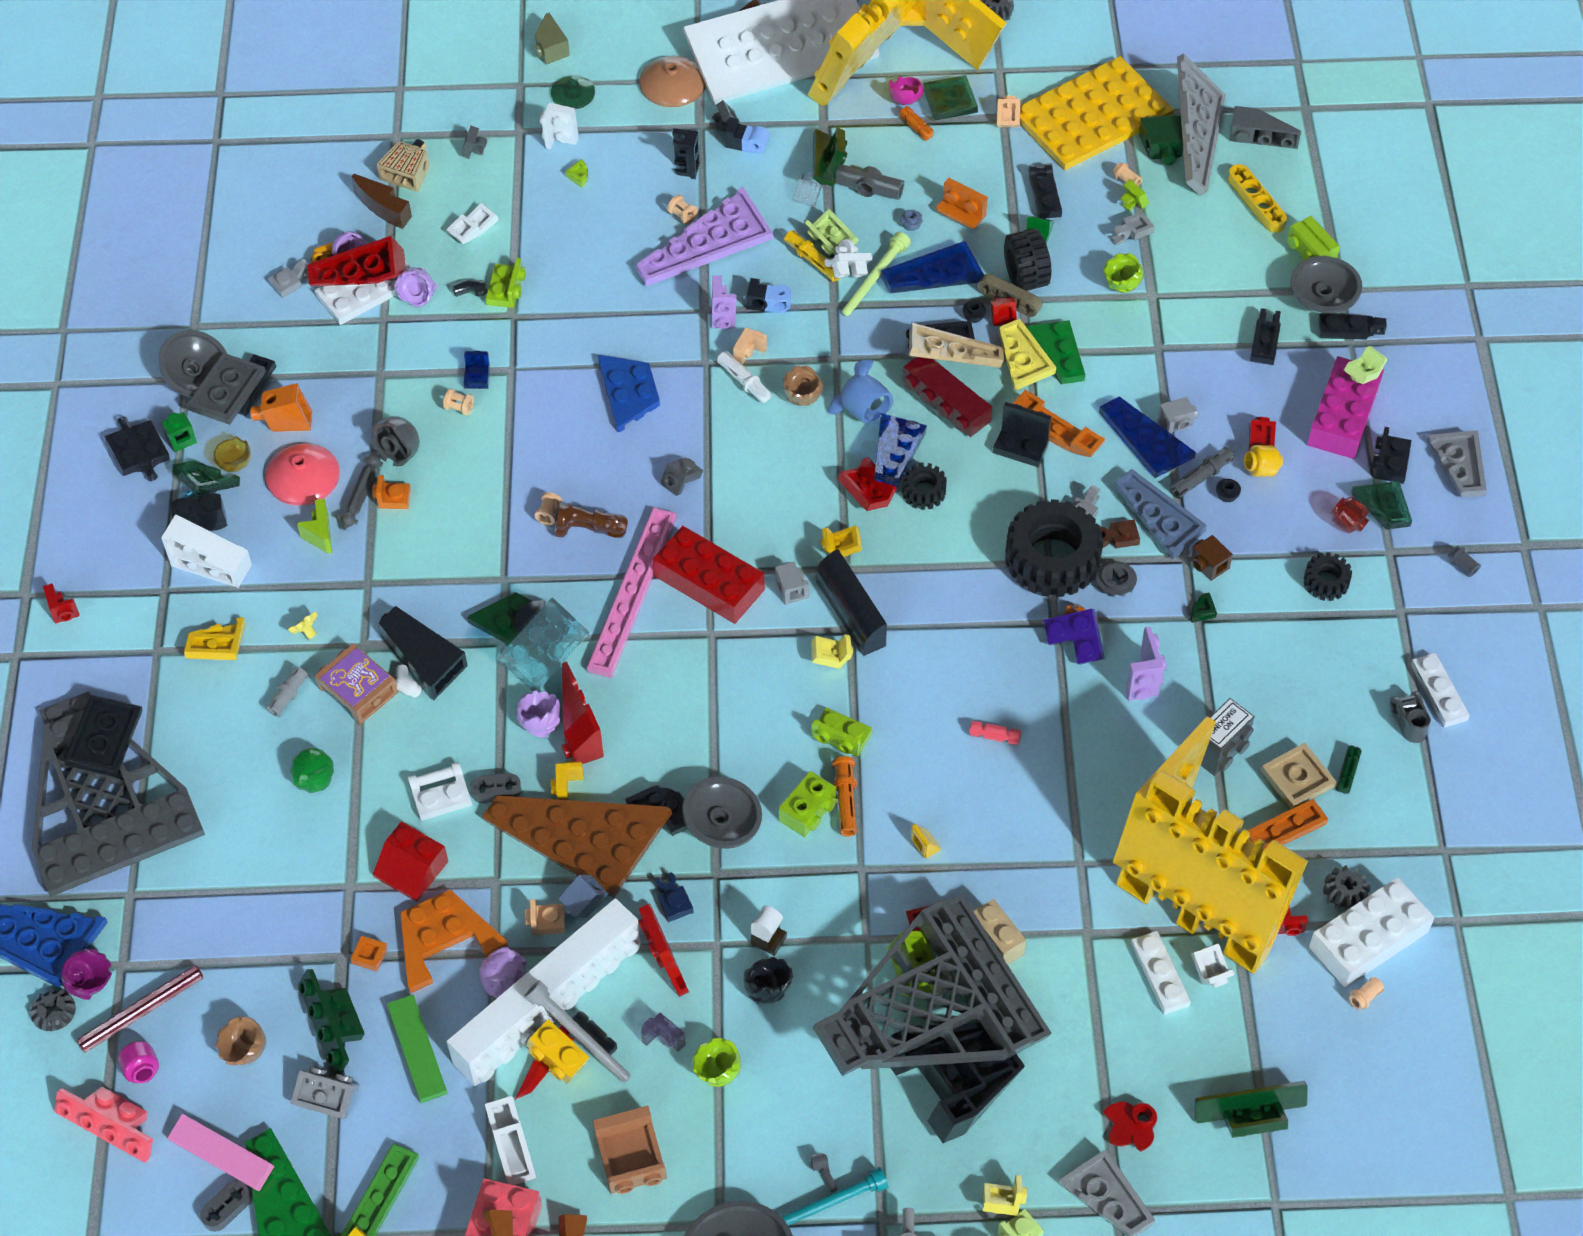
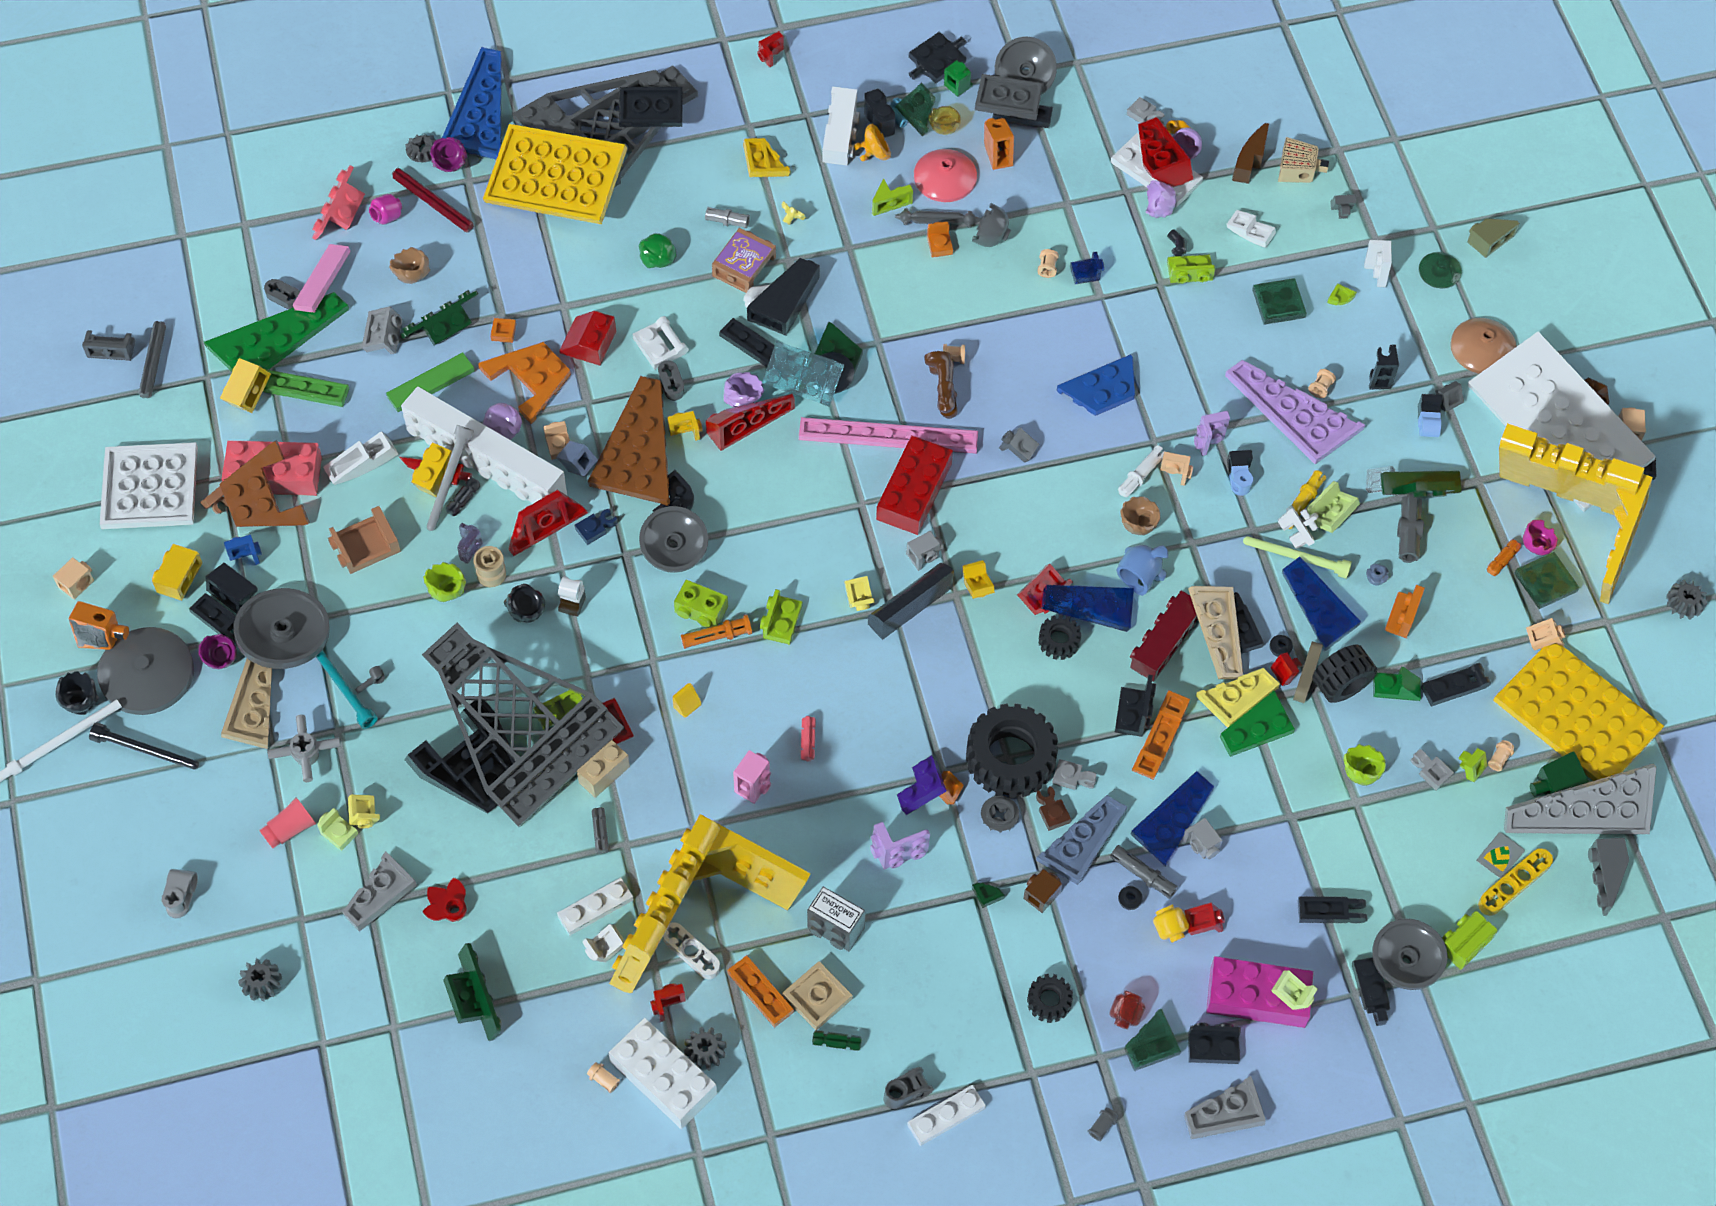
camera: 75 degrees right, 5 degrees up
none -> tan wheel [473,546,506,588]
none -> yellow plate [483,124,628,225]
none -> dark grey axle [592,807,609,854]
none -> black tile [719,318,801,381]
none -> bright pink brick [733,750,771,804]
none -> light orange hair [854,124,891,161]
none -> clear green plate [1252,278,1307,325]
none -> light grey sticker [1476,832,1525,879]

